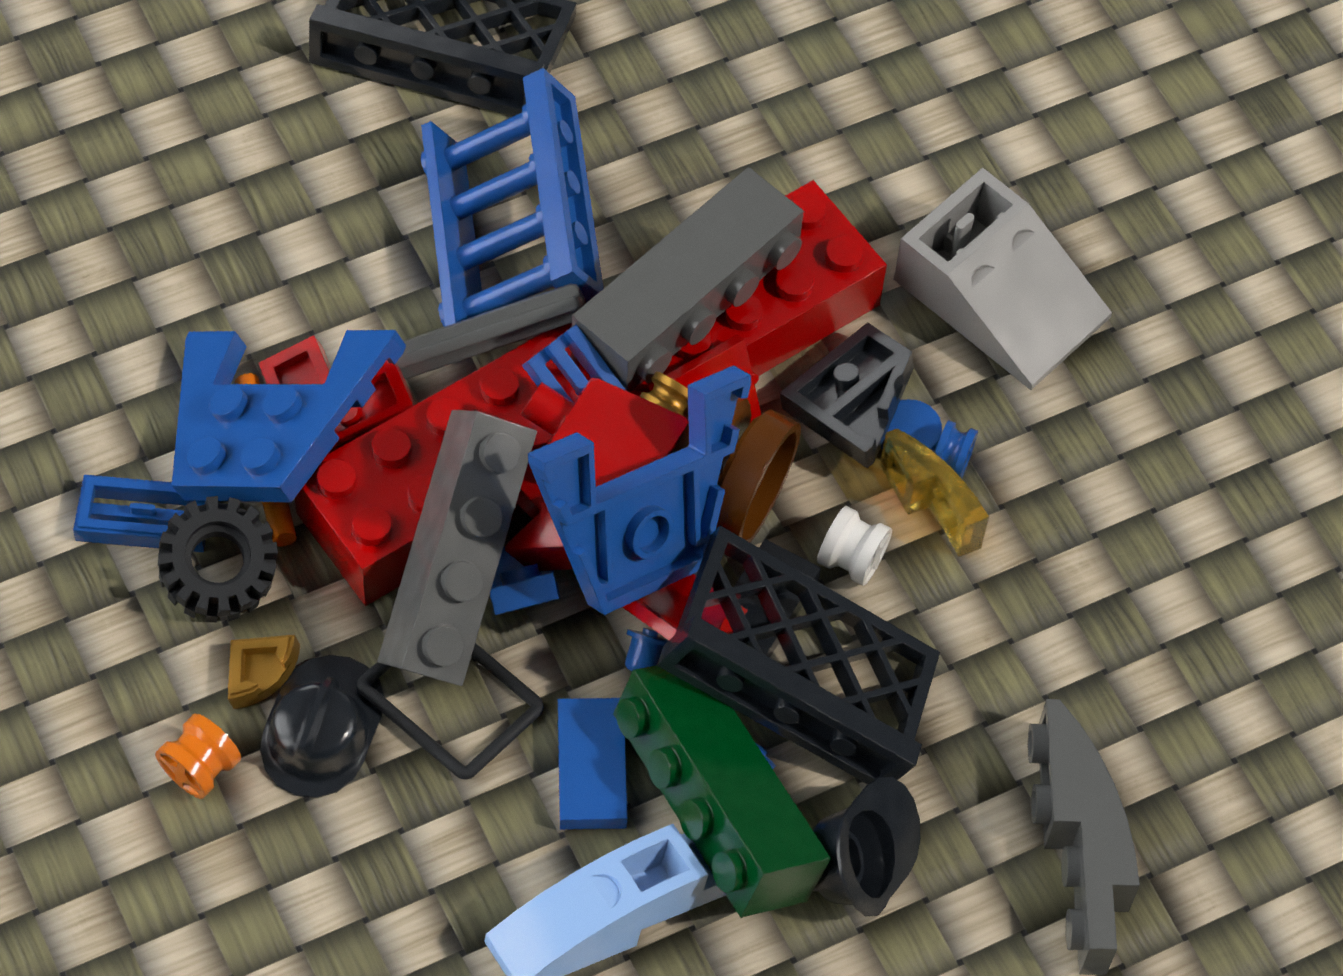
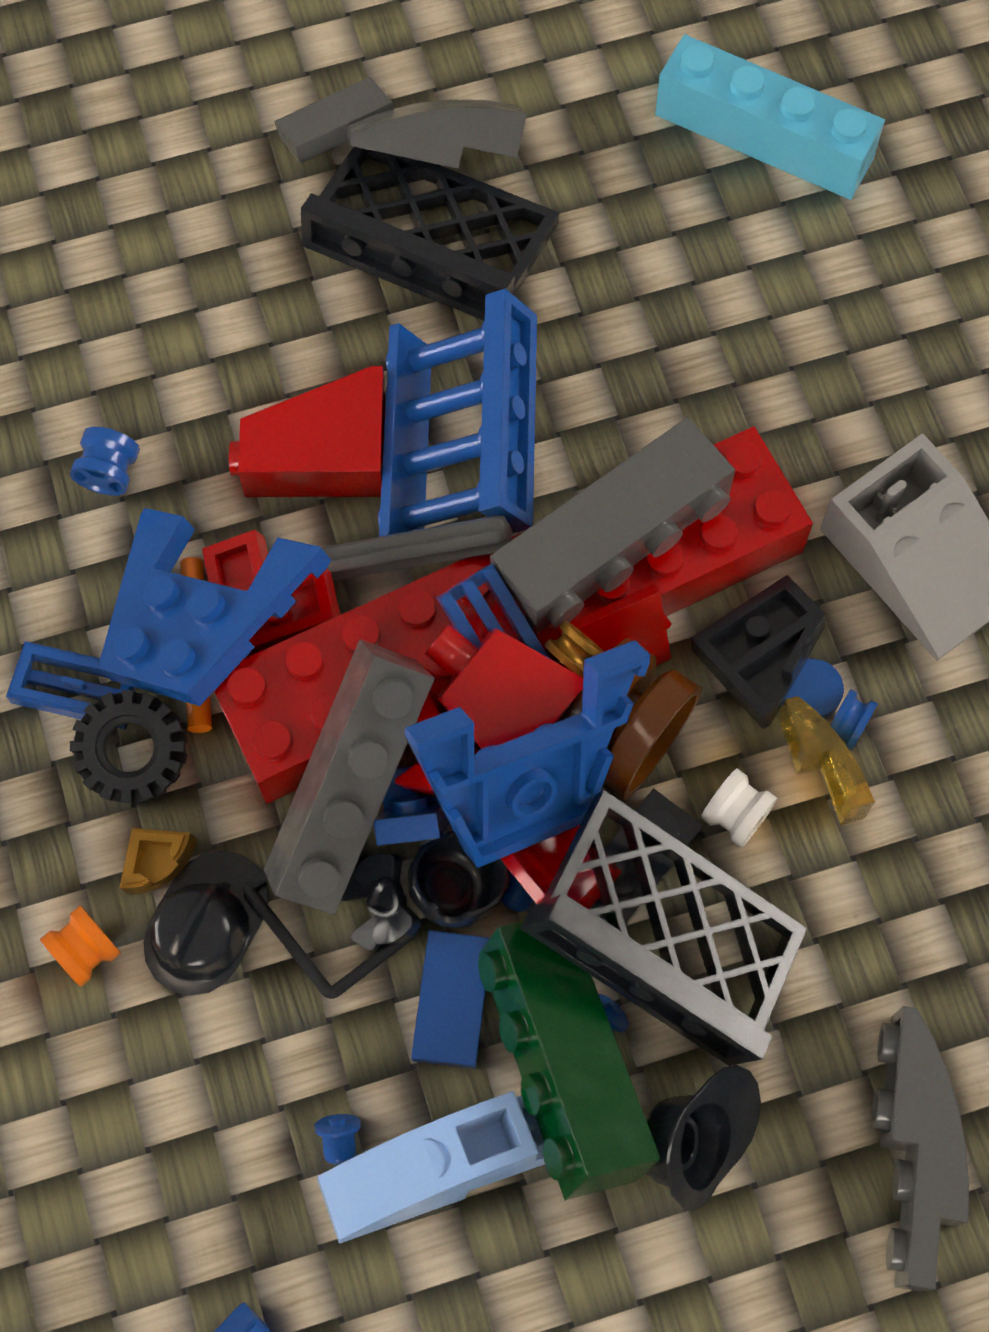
camera: 15 degrees right, 10 degrees up
none -> blue wheel [70,427,140,496]
none -> red slope [229,366,386,497]
none -> blue piece [314,1114,361,1165]
none -> black piece [341,854,421,951]
none -> black hair [408,830,510,928]

